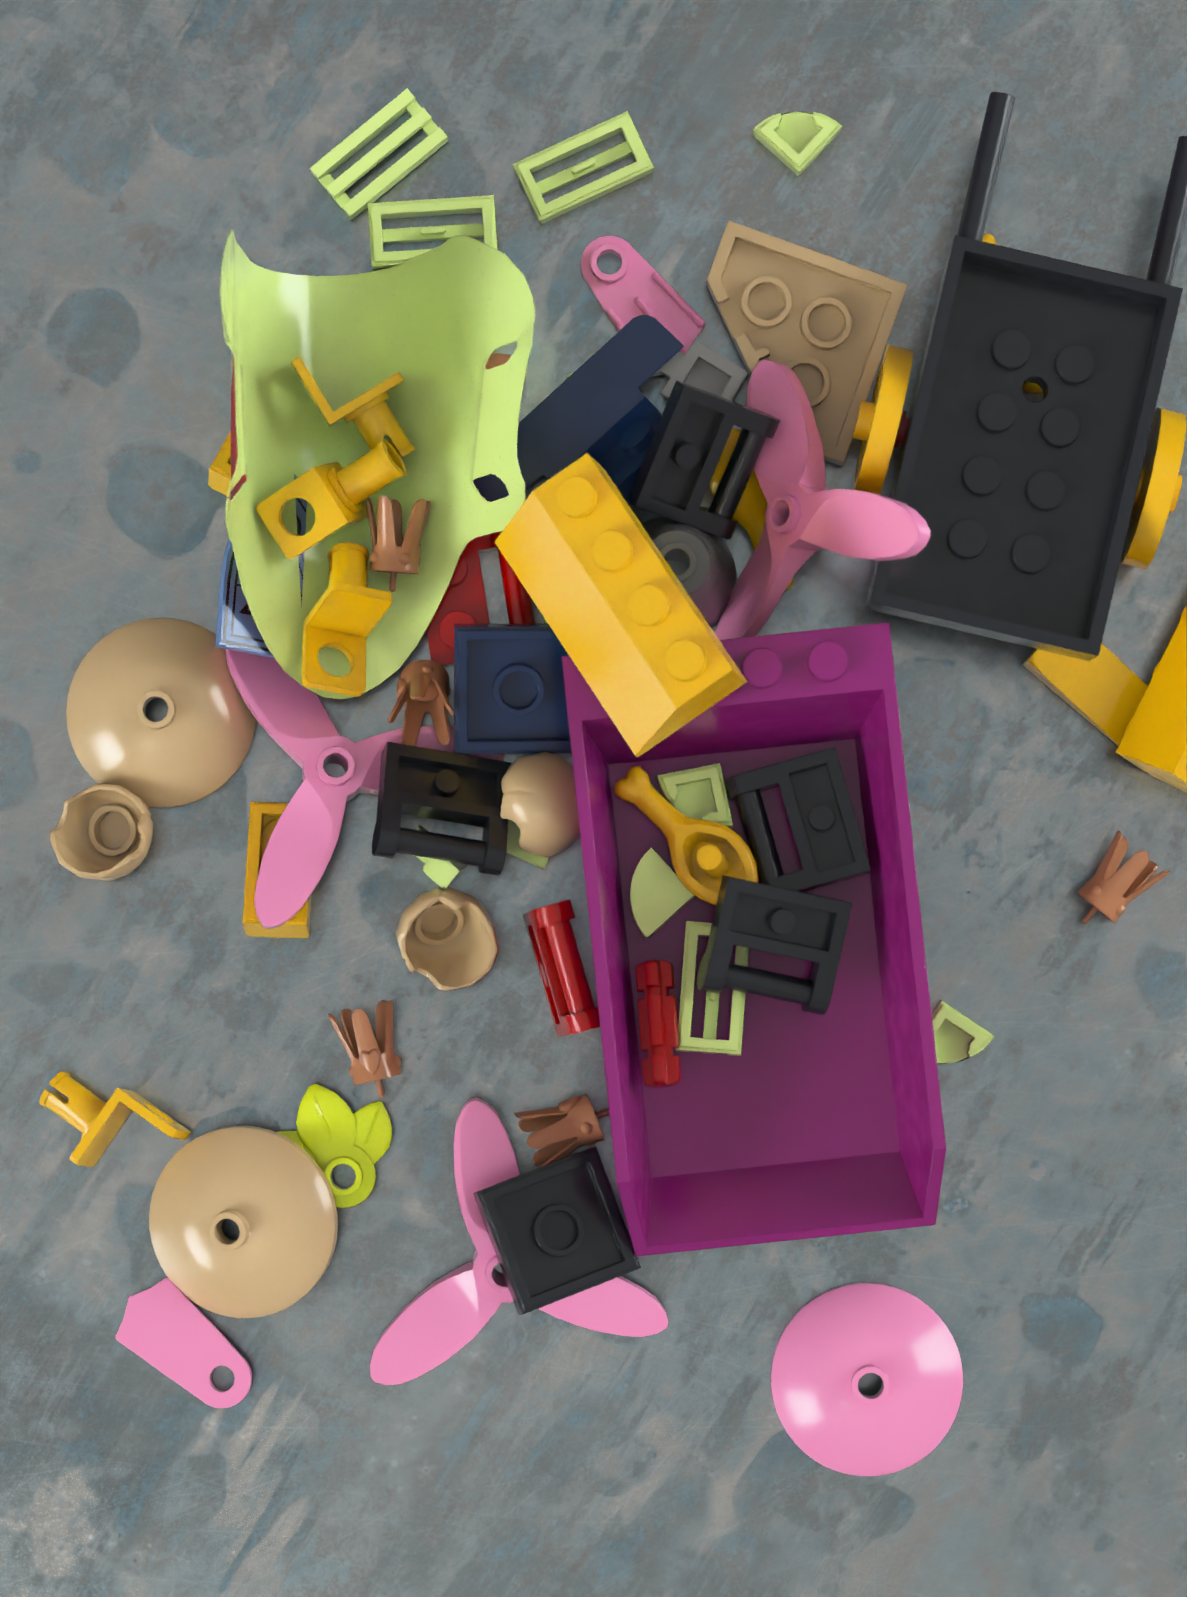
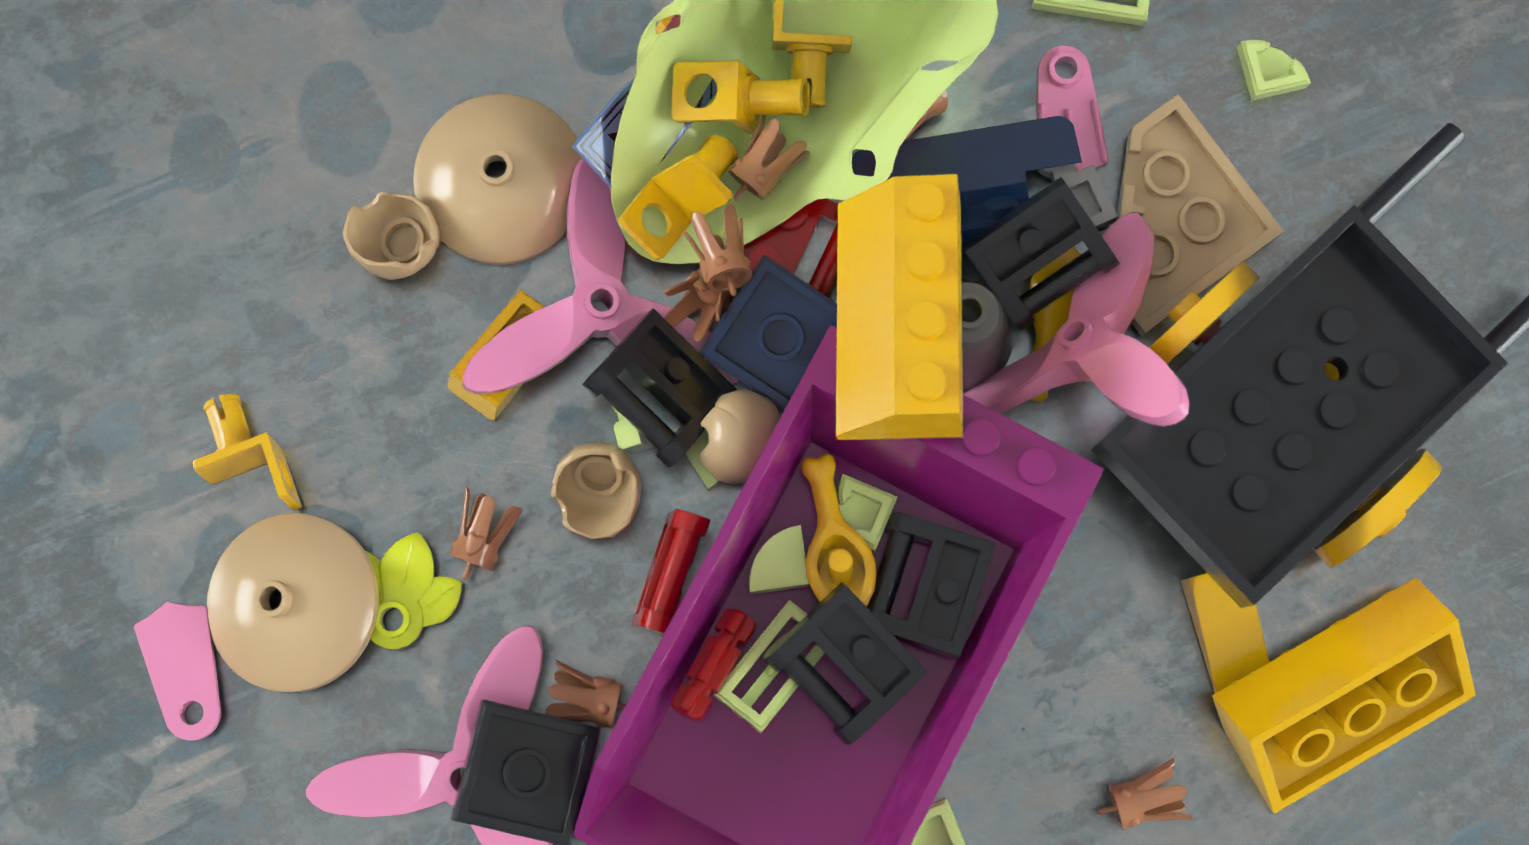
camera: 30 degrees right, 5 degrees down
none -> nougat piece [683,204,753,297]

